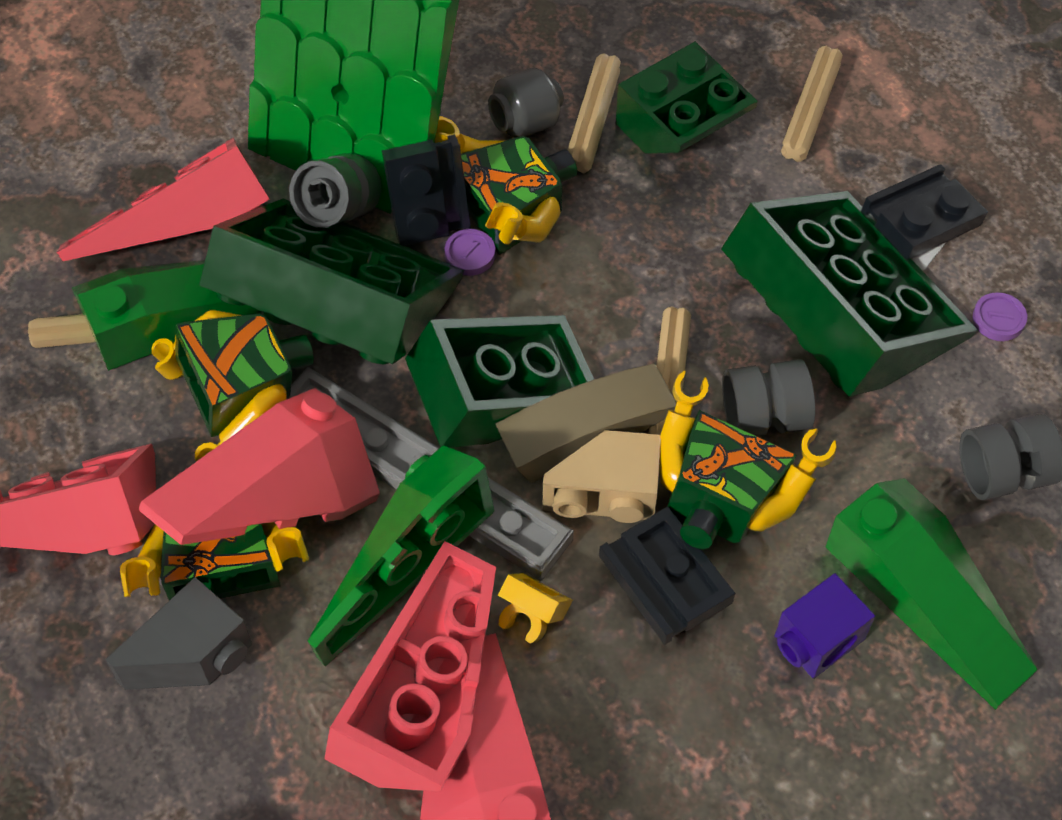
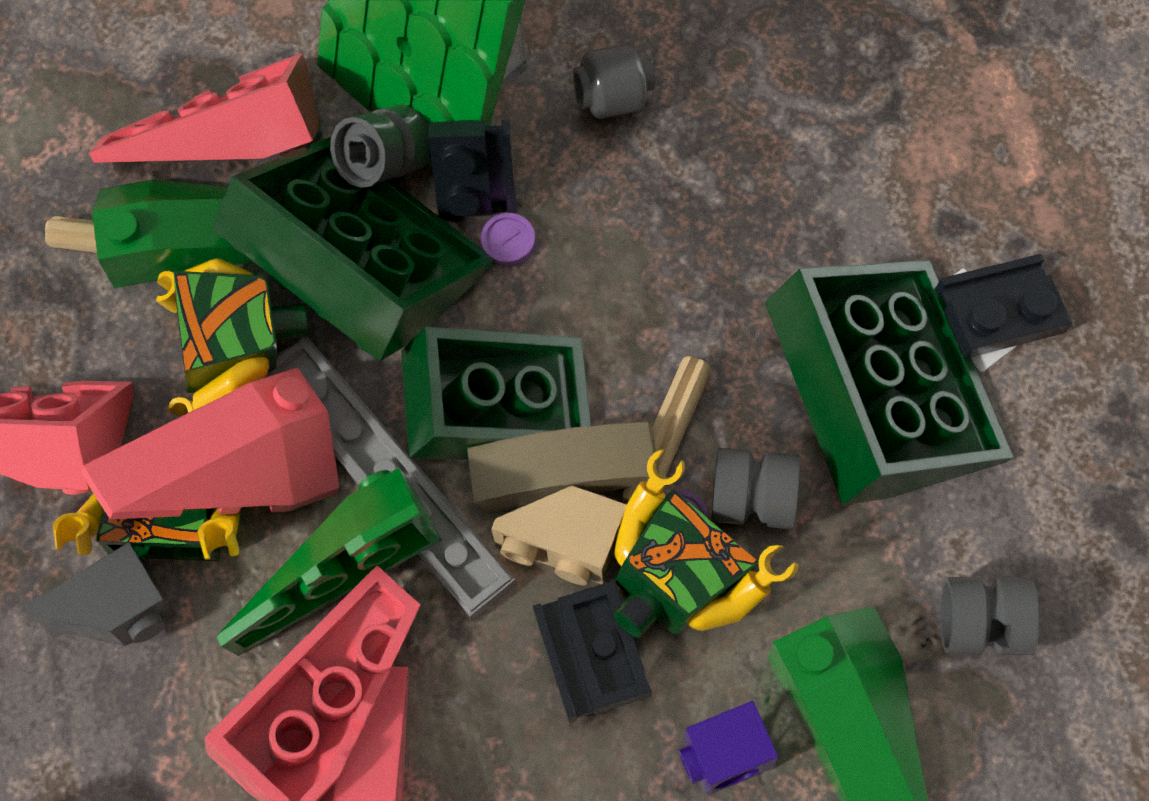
camera: 20 degrees right, 10 degrees up
torso [435,116,577,255] -> none
yellow tile [498,573,573,644] -> none
tan axle [568,53,621,173] -> none
dark green slope [615,41,758,154] -> none
tan axle [781,45,843,162] -> none
medium lavender piece [972,292,1027,341] -> none

